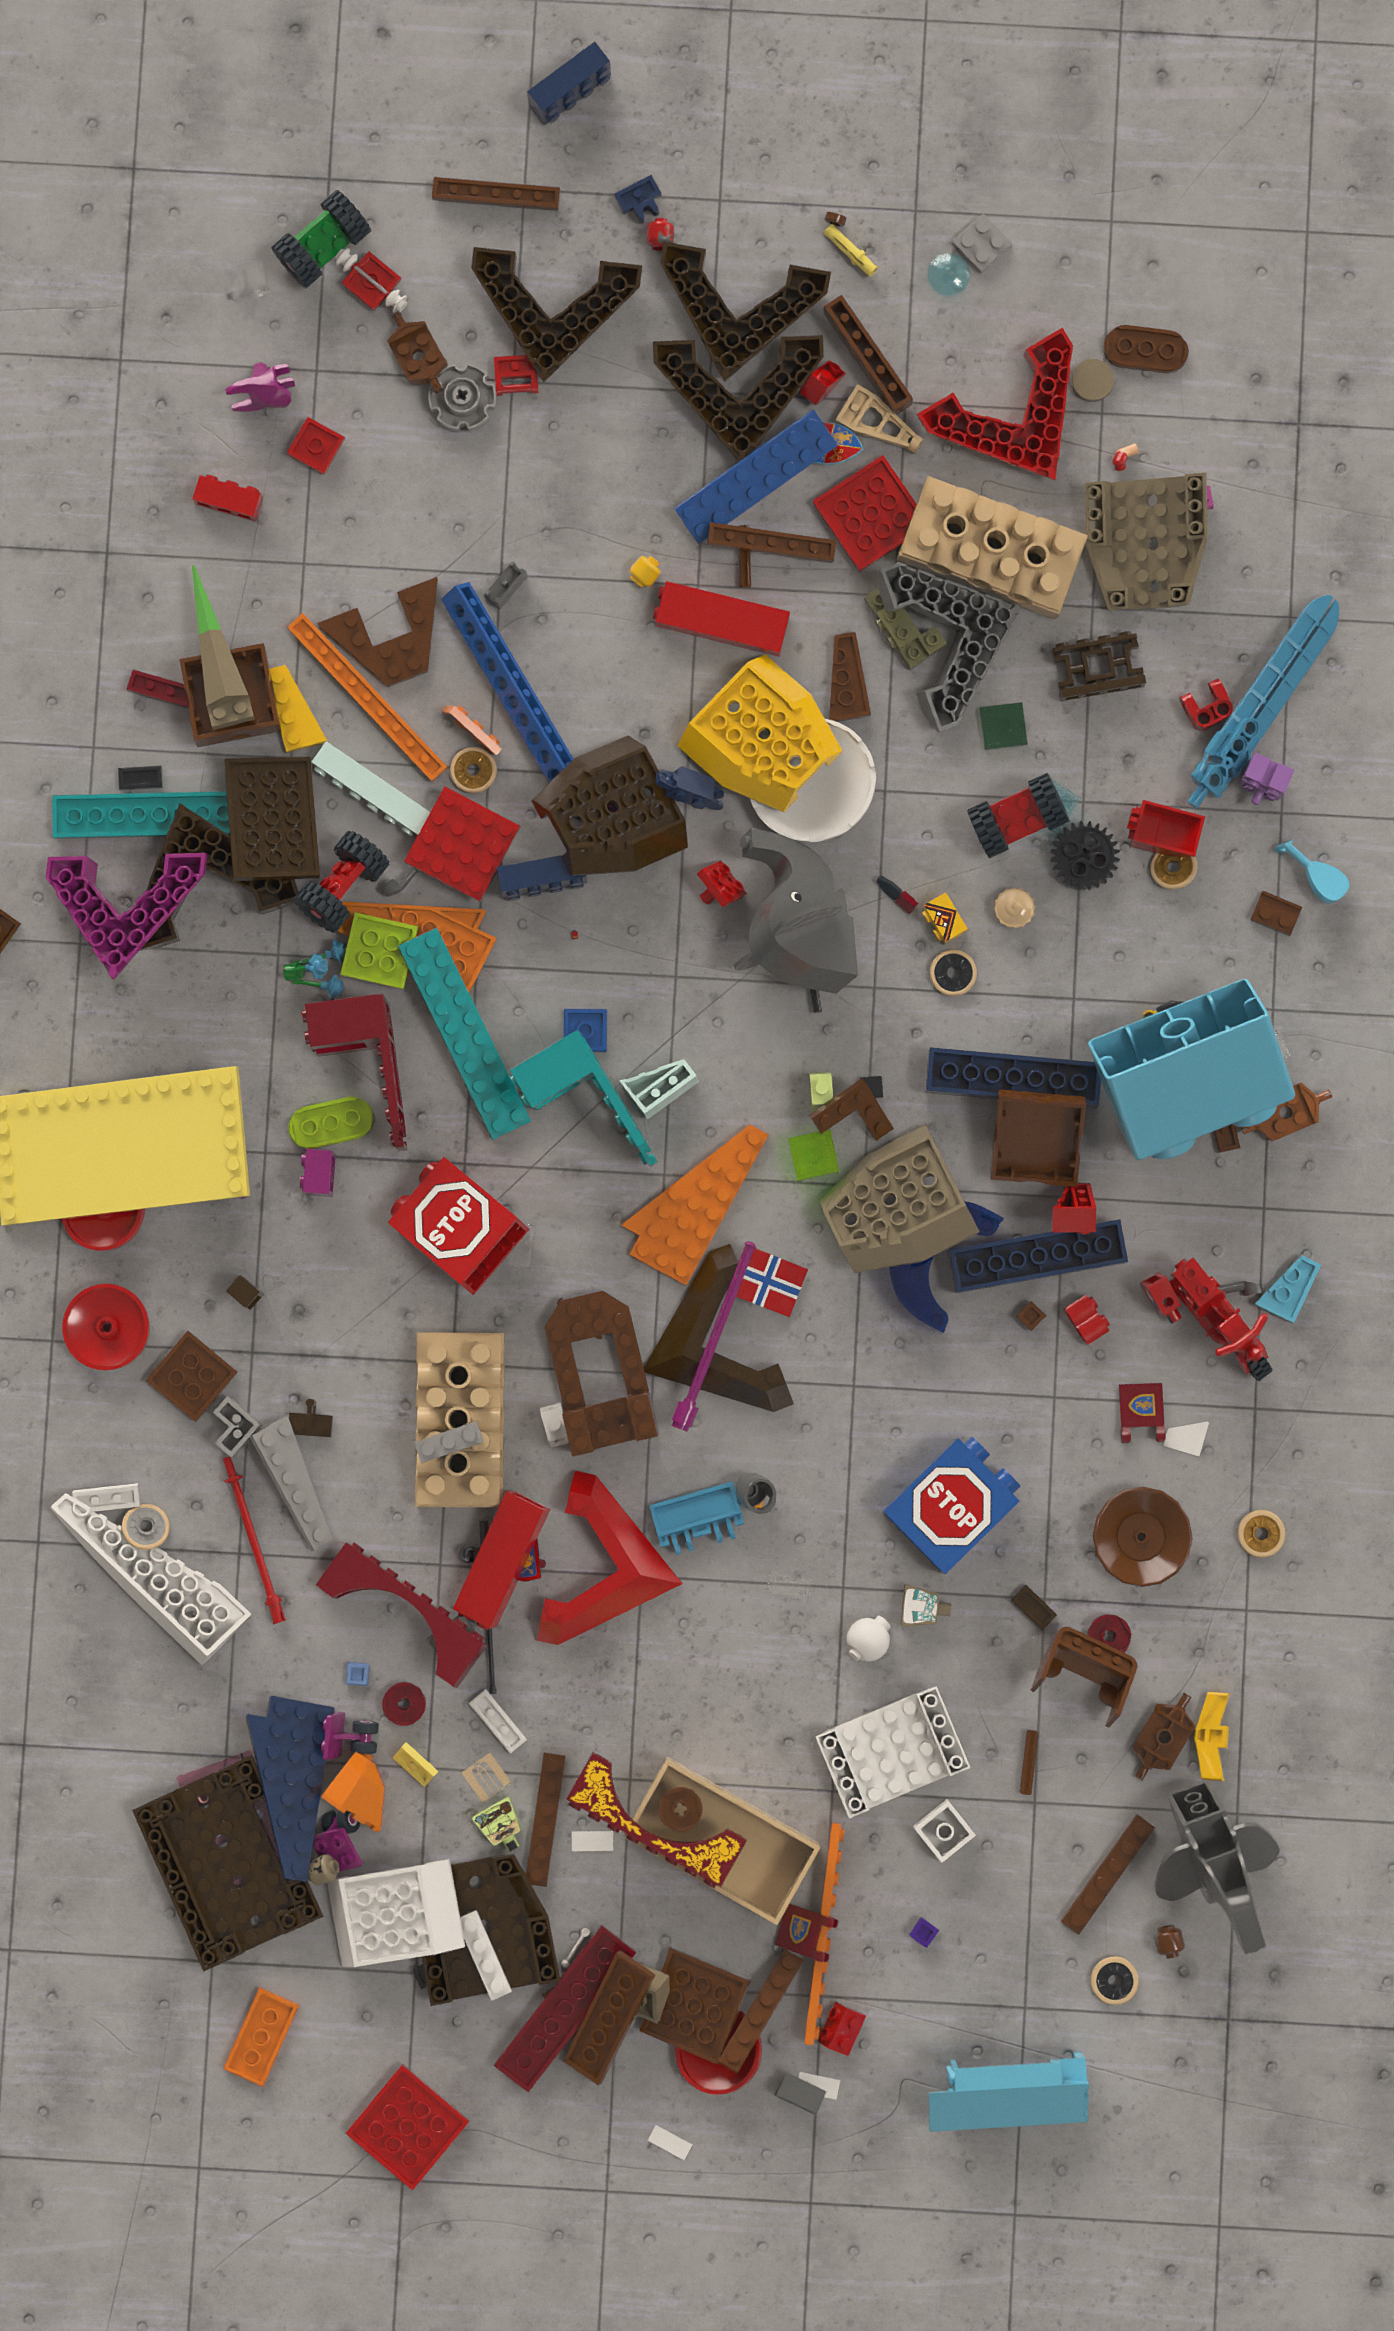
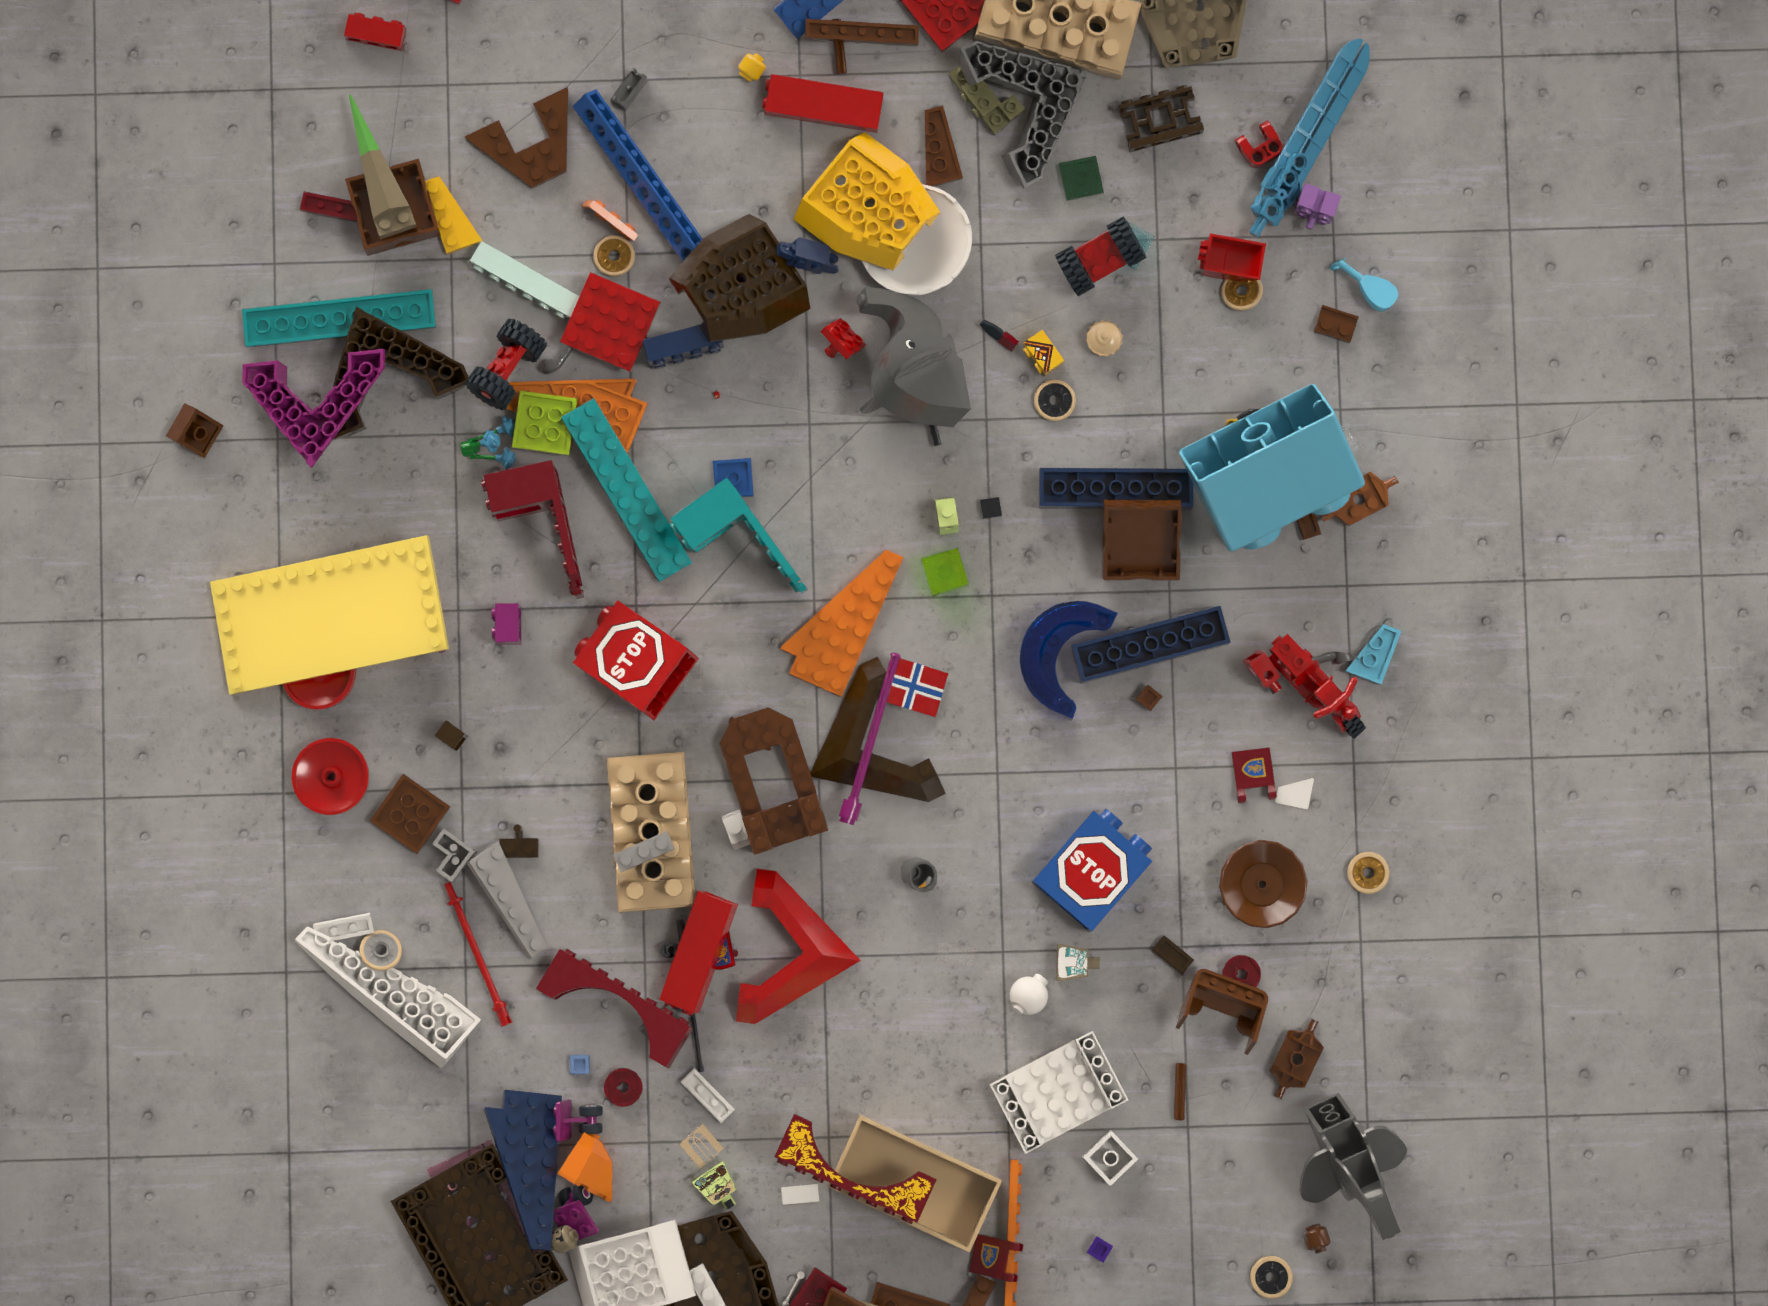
camera: 10 degrees left, 0 degrees up
black tile [118,766,163,790] -> none
dark brown plate [224,757,320,881] -> none
orange plate [287,613,448,782] -> none
lime tile [288,1096,374,1149] -> none
light yellow plate [392,1743,438,1787] -> none
reddish brown plate [526,1752,566,1887] -> none
light aqua wedge [620,1059,699,1120] -> none
dark azure hinge [649,1481,745,1555] -> none
reddish brown plate [658,1787,703,1832] -> none
reddish brown plate [809,1078,894,1141] -> none
dark tan wedge [819,1124,980,1273] -> none
black gear [1050,821,1120,891] -> none
red wedge [1052,1183,1096,1234] -> none
reddish brown plate [1061,1814,1155,1934] -> none
red brick [1063,1295,1110,1345] -> none
yellow plate [1194,1692,1230,1782] -> none

